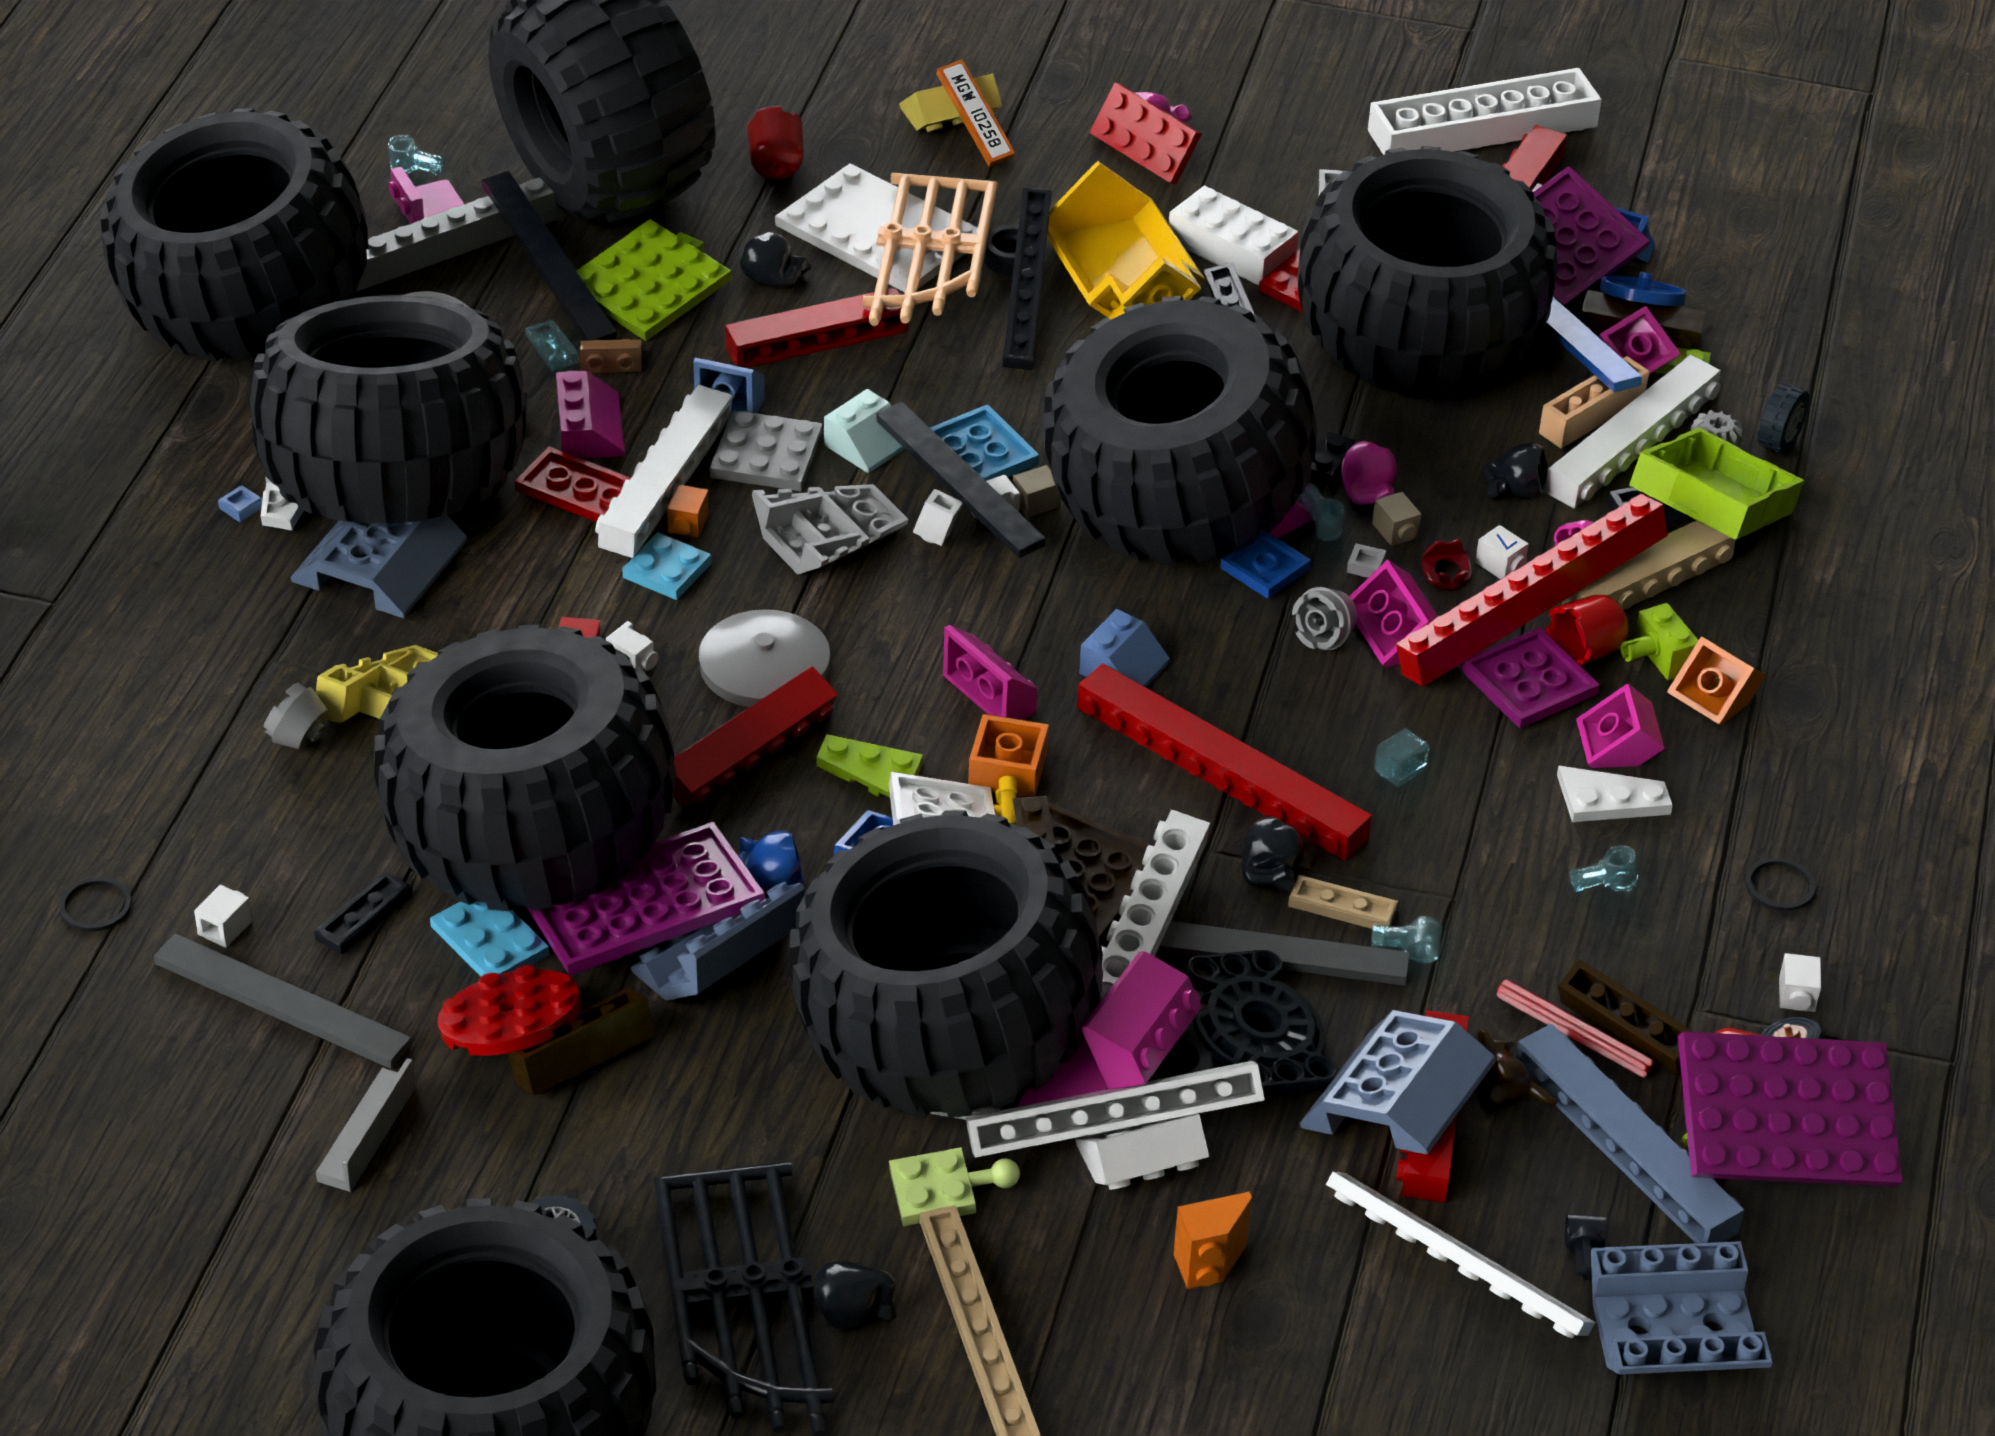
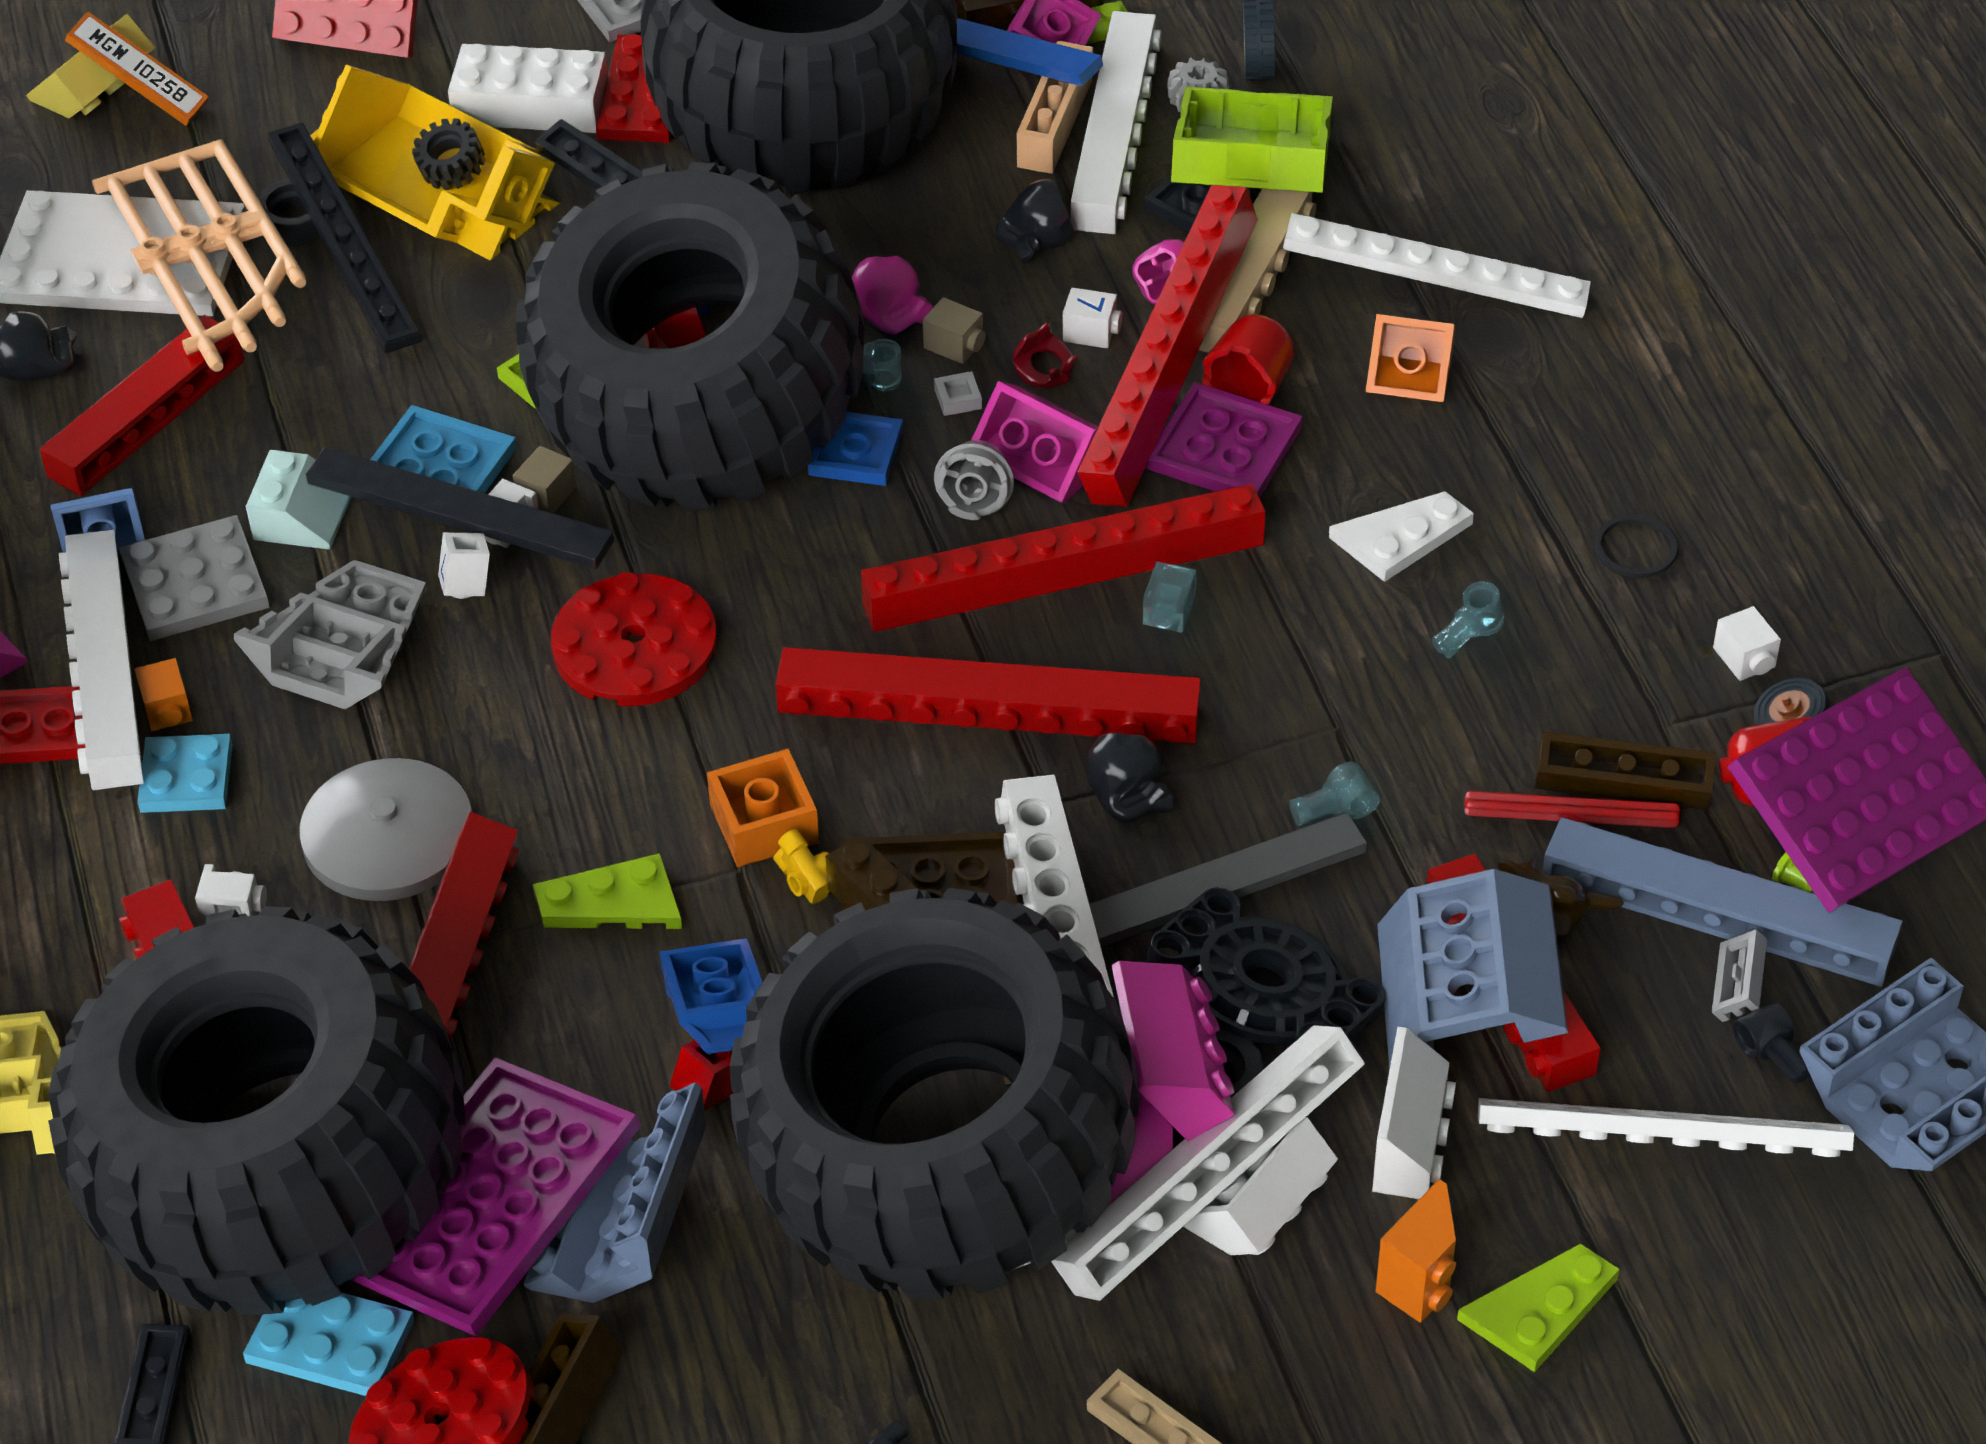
camera: 30 degrees left, 5 degrees up
blue piece [738,831,805,891] -> none
white plate [889,772,995,825] -> none
yellowish green plate [889,1147,1020,1227] -> none
dark pink slope [943,625,1038,720] -> none
medium blue slope [1079,609,1170,687] -> none
tan tile [1288,875,1398,933] -> none
dark pink slope [1576,684,1665,768] -> none
lime brick [1620,603,1699,680] -> none
none -> black tyre [412,118,485,190]
none -> red plate [551,572,717,706]
none -> red brick [861,484,1265,633]
none -> white plate [1283,213,1591,318]
none -> white slope [1372,1027,1456,1199]
none -> lime wing [1457,1244,1619,1372]
none -> light grey tile [1712,929,1767,1022]

